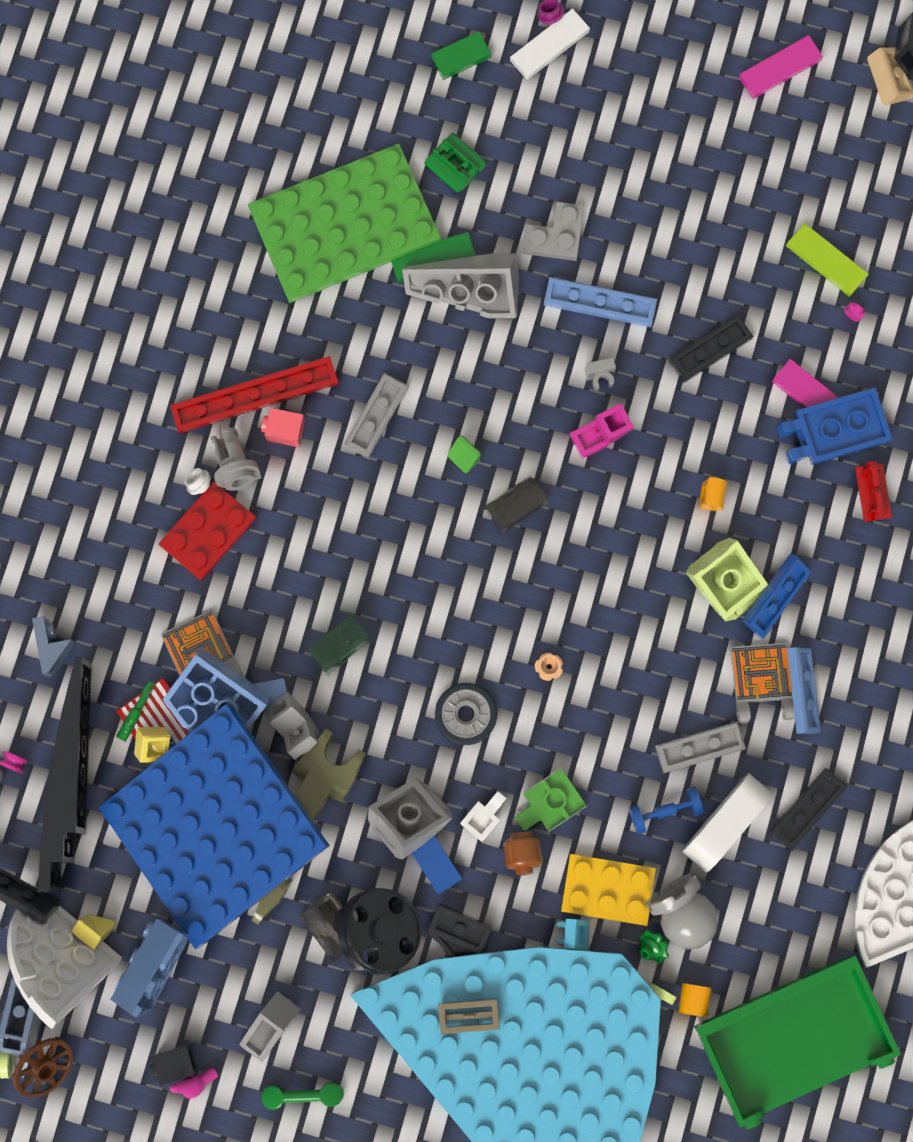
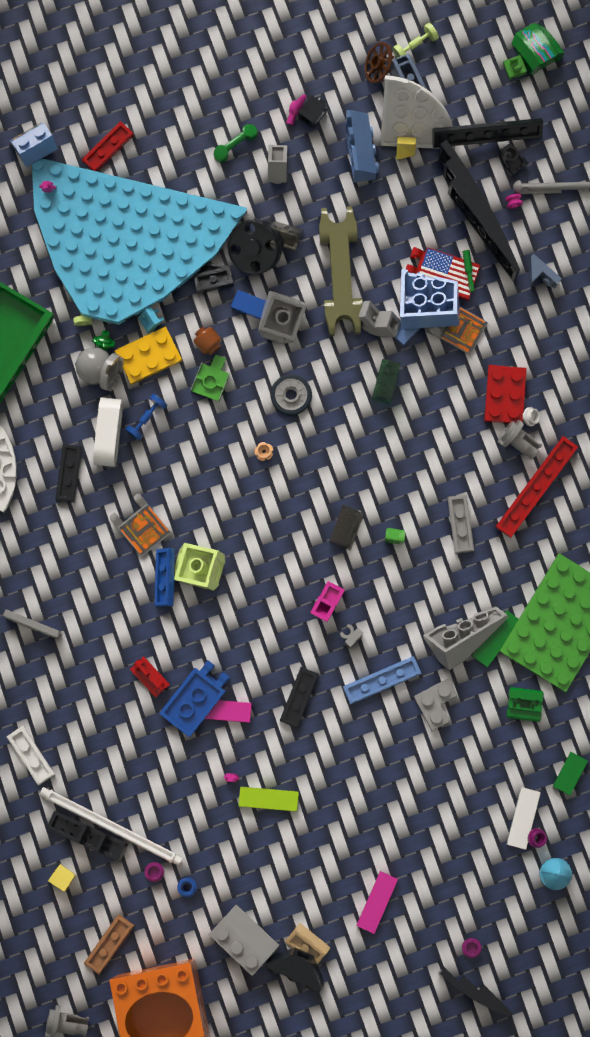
camera: 145 degrees right, 0 degrees up
blue plate [99,704,330,950] -> none
light yellow slope [134,727,171,763] -> none
coral brick [261,408,305,447] -> none
dark tan tile [438,998,500,1034] -> none
white plate [460,791,507,842] -> none
light grey tile [655,722,746,774] -> none
light orange brick [678,983,711,1017] -> none
light orange brick [699,477,728,511] -> none
medium blue tile [787,647,821,734] -> none

